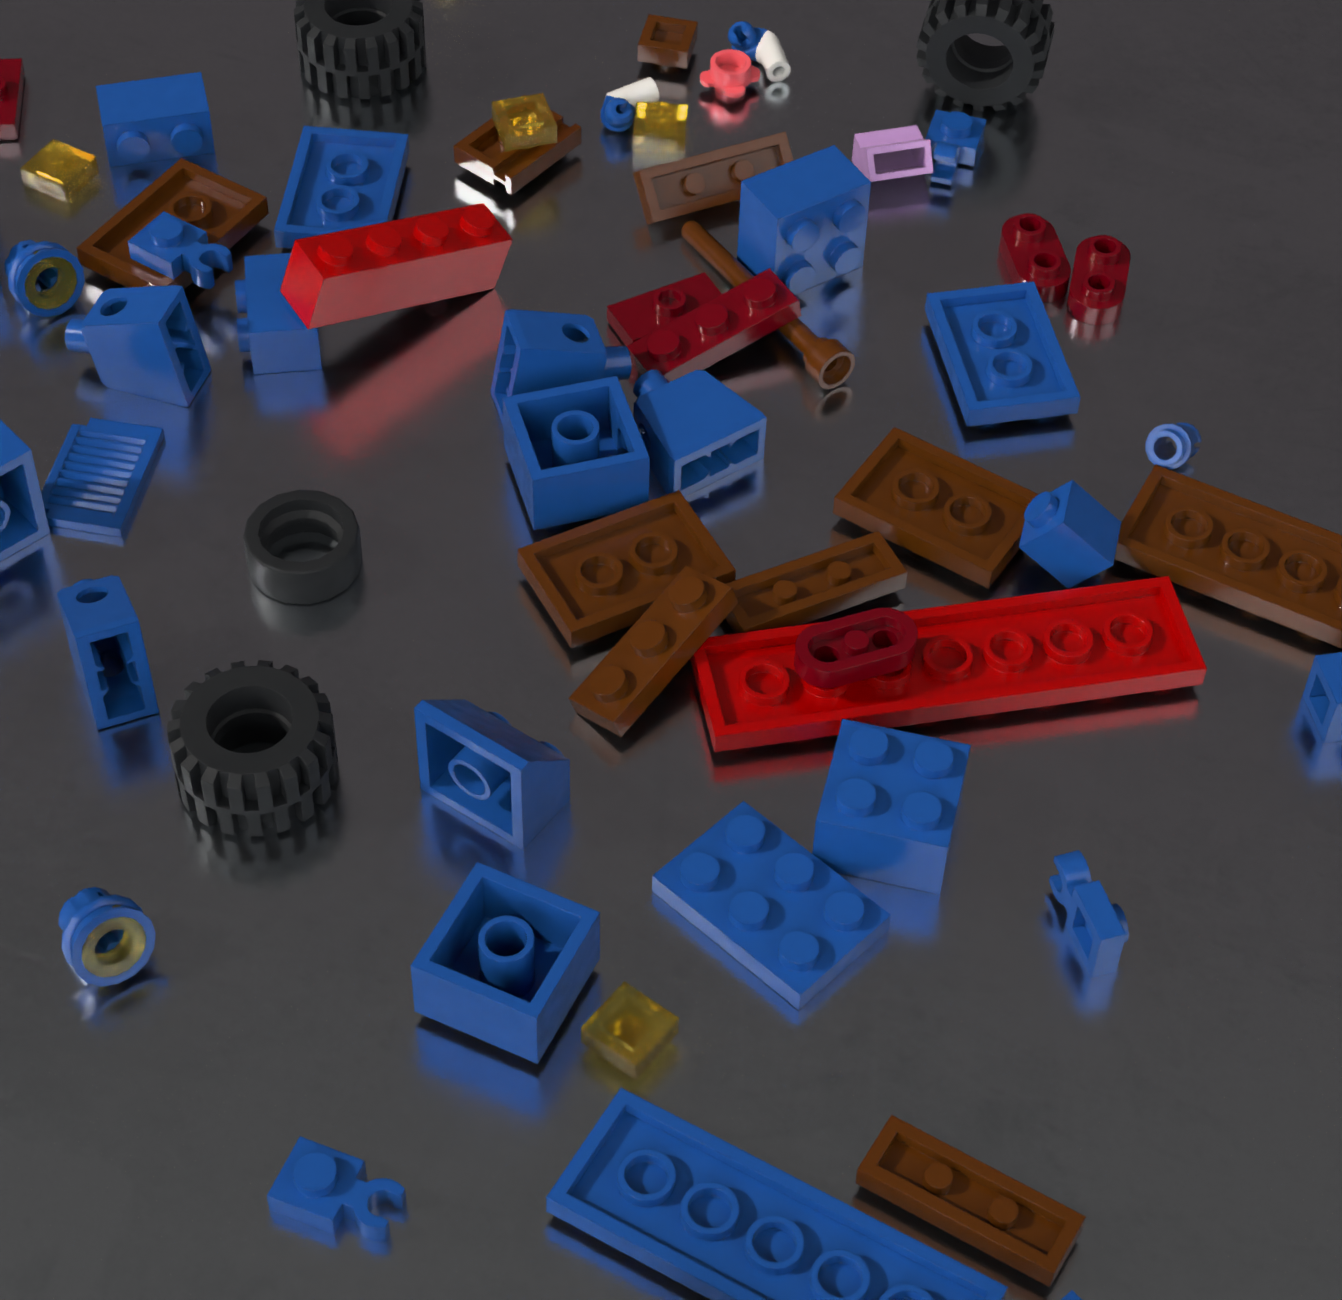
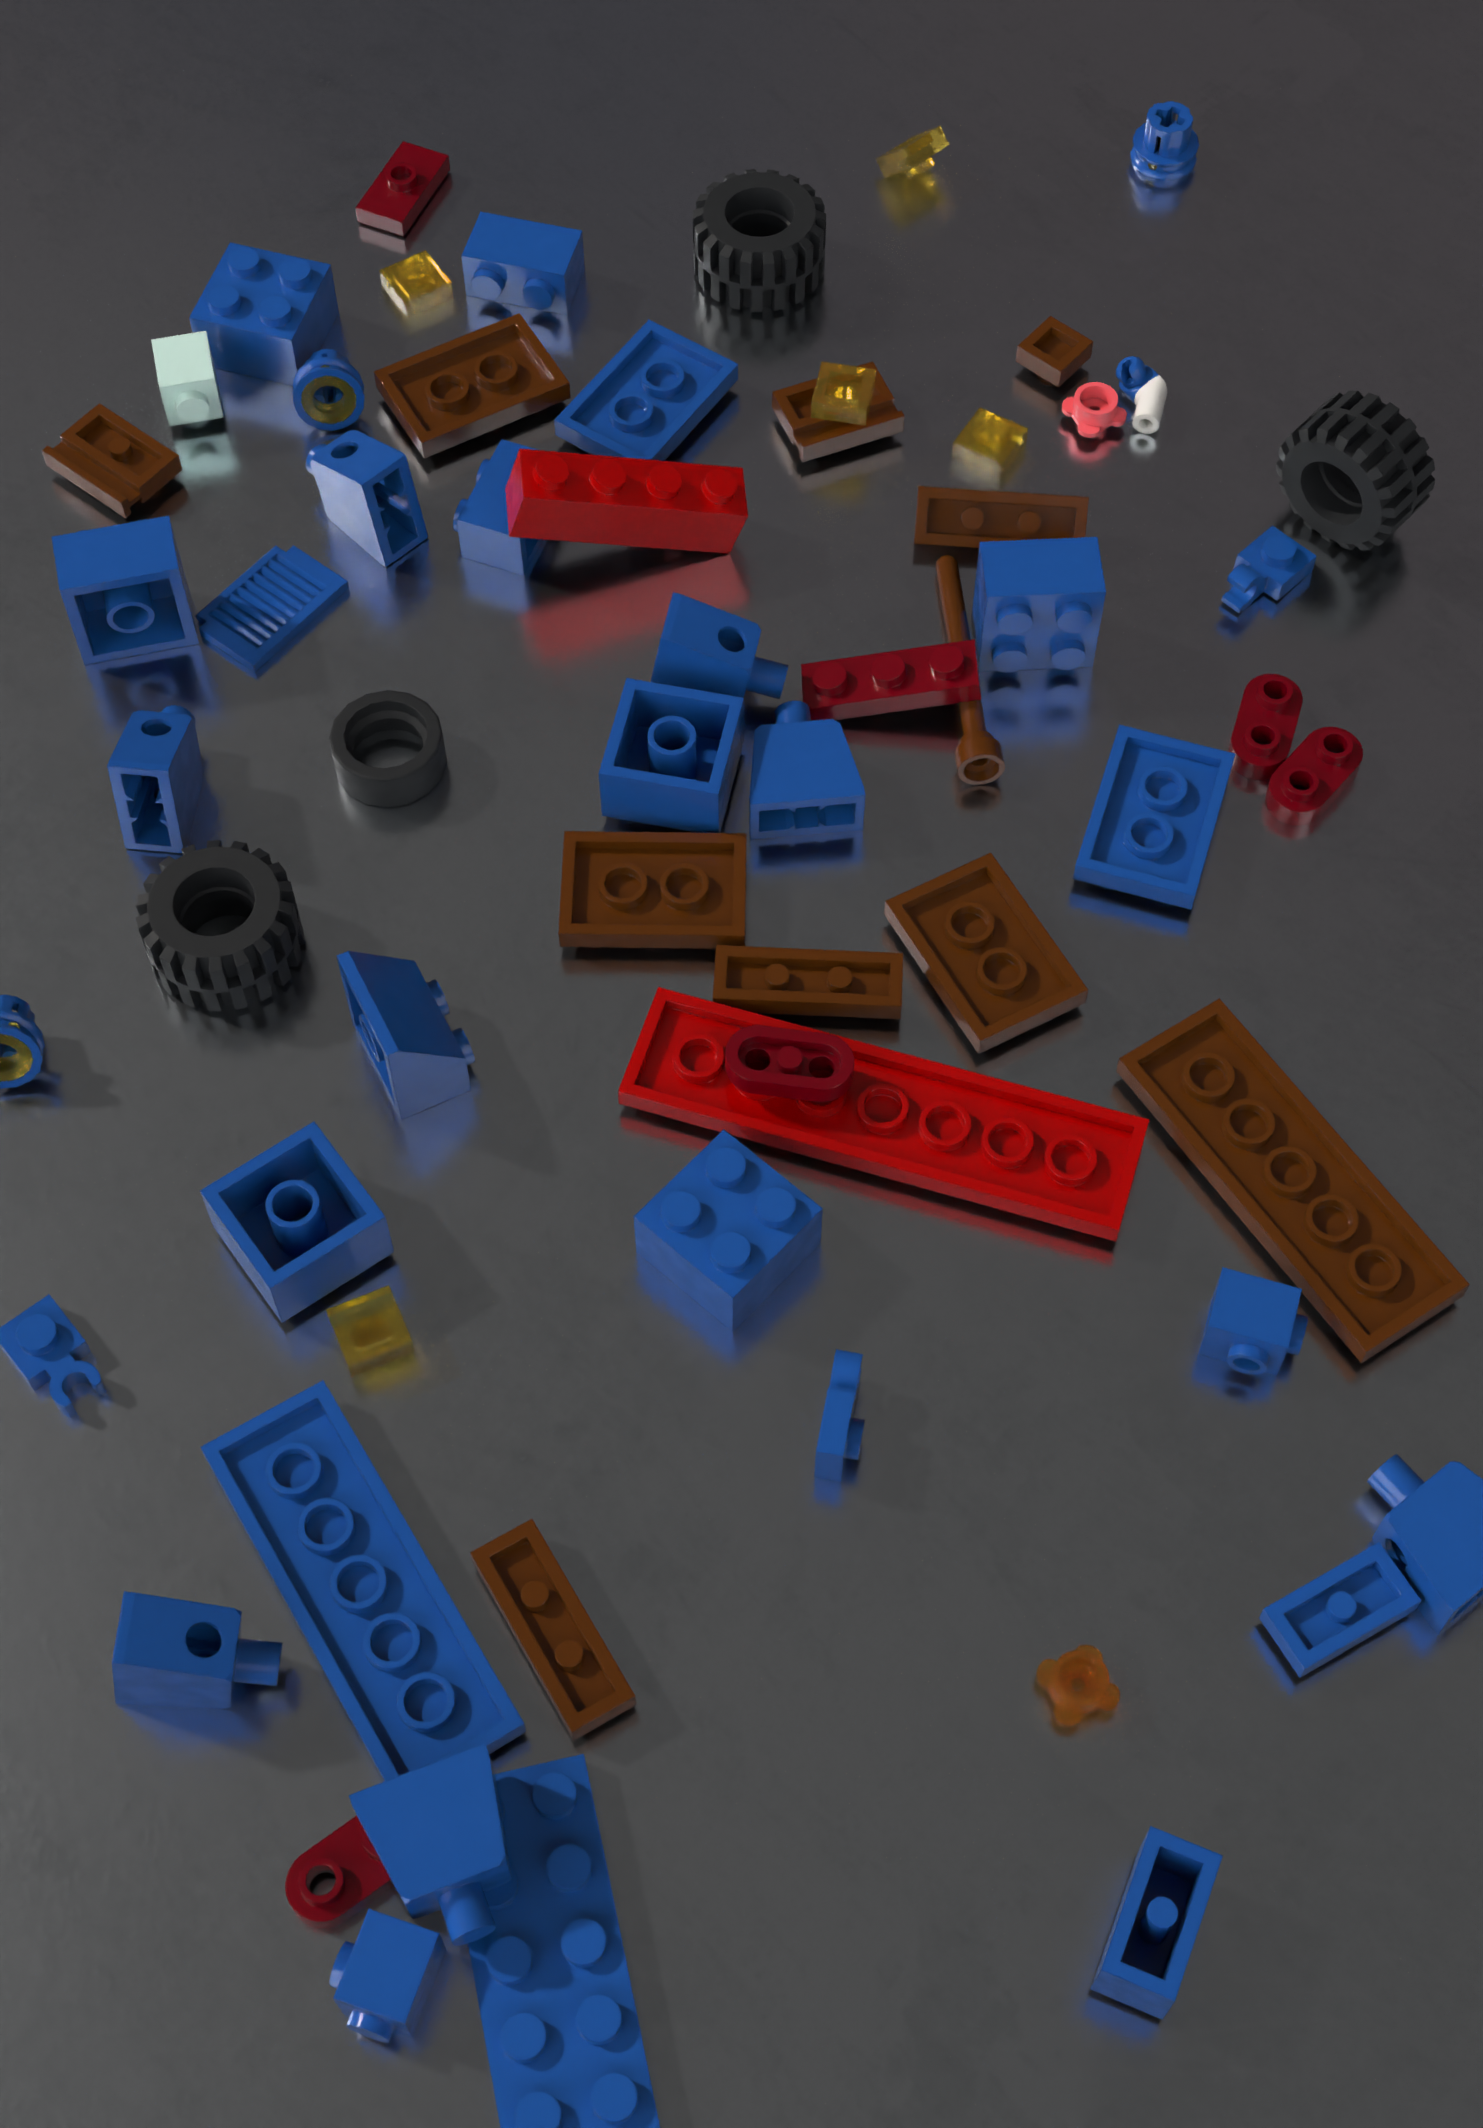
camera: 30 degrees right, 10 degrees up
blue plate [128,211,233,289] -> none
reddish brown plate [568,565,739,737] -> none
arm [600,77,659,133] -> none
dark red plate [607,272,722,346] -> none
blue plate [652,801,891,1010] -> none
lavender piece [852,125,934,182] -> none
blue brick [1019,480,1121,589] -> none
blue pin [1145,422,1201,470] -> none

